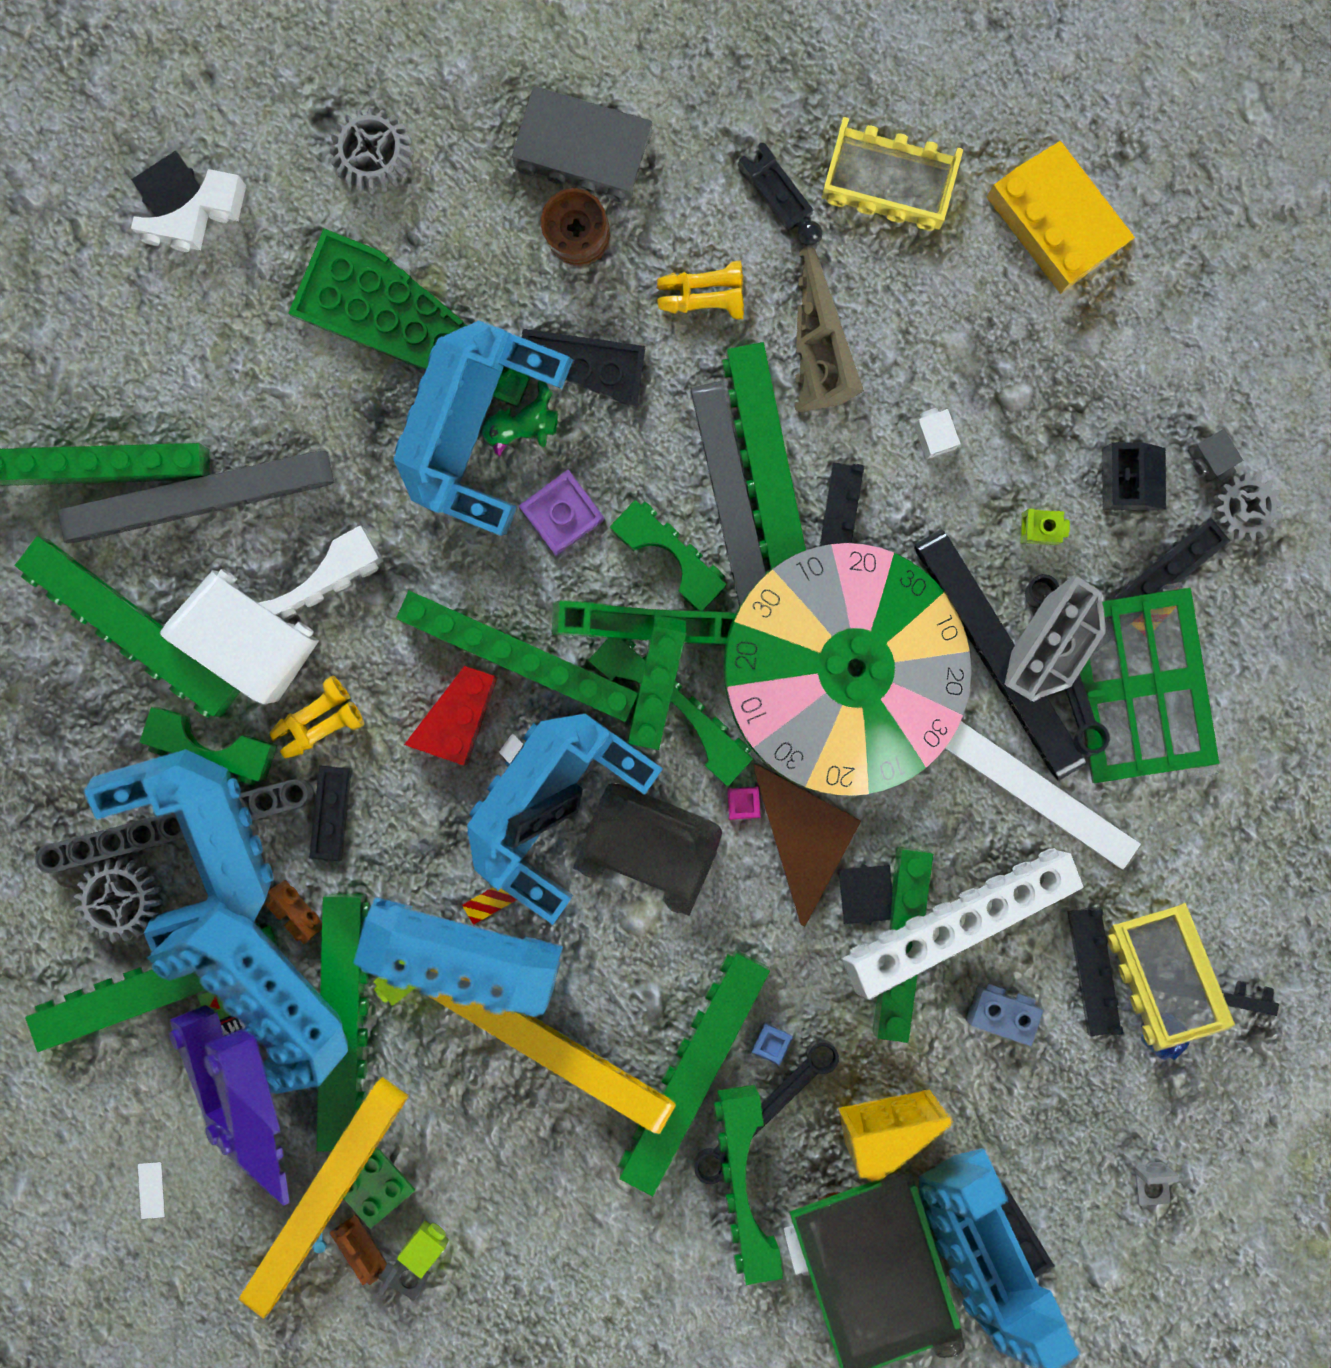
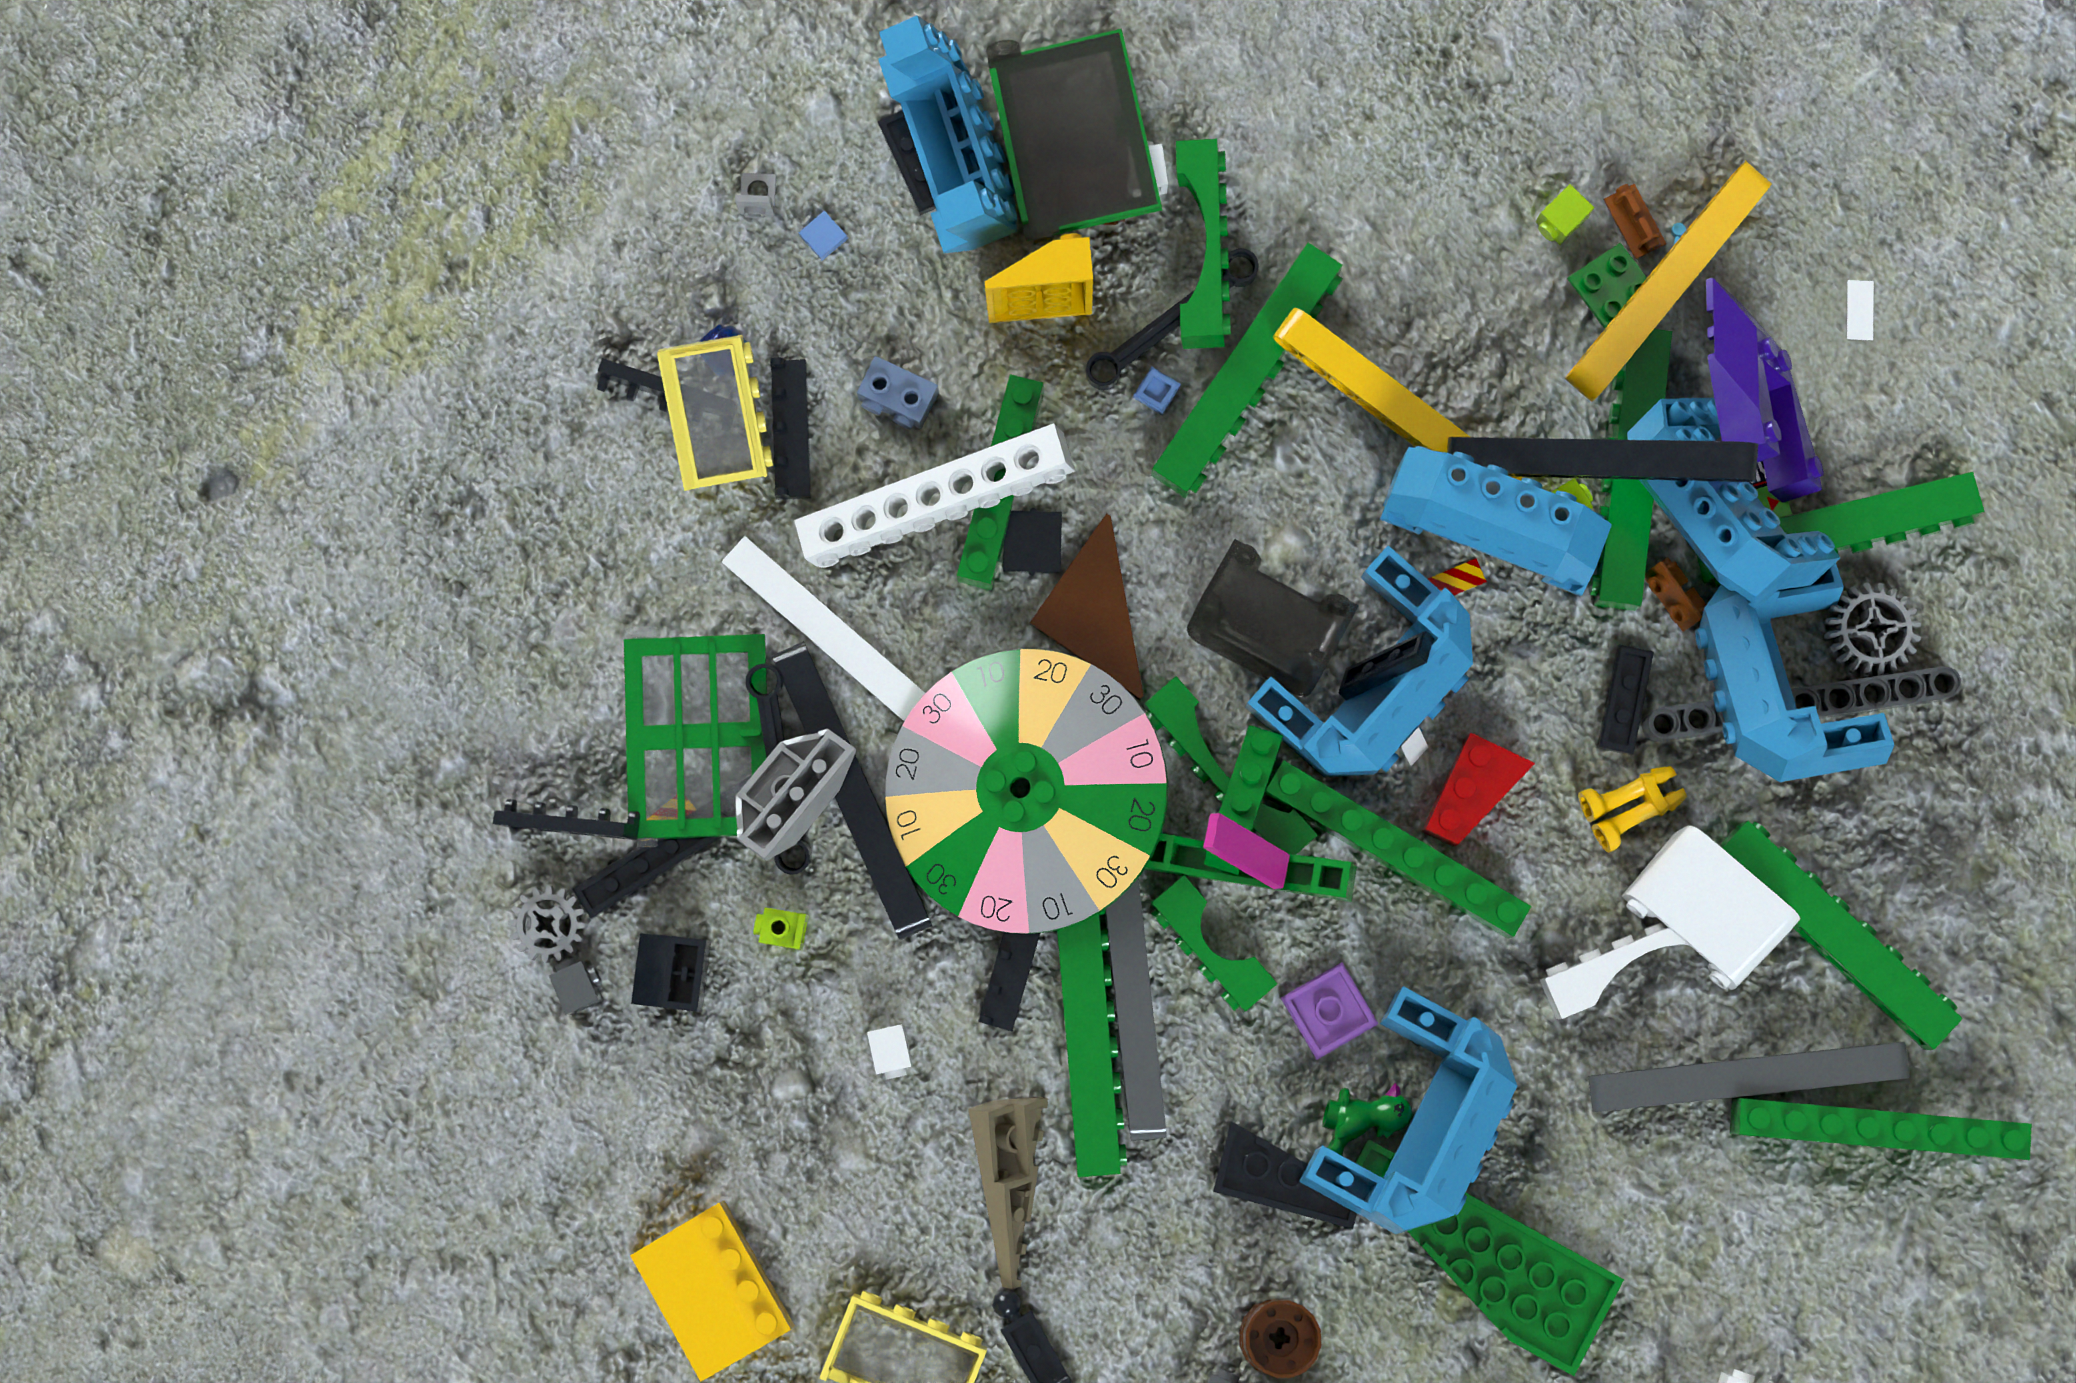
camera: 170 degrees left, 5 degrees down
green arch [139,707,278,785] -> none
dark grey bracket [378,1260,430,1300] -> none
yellow piece [657,261,744,320] -> none
dark pink tile [727,787,761,820] -> none
none -> black hinge [493,799,640,840]
none -> medium blue tile [799,211,848,261]
none -> dark pink tile [1203,813,1290,889]
none -> black beam [1447,437,1758,482]

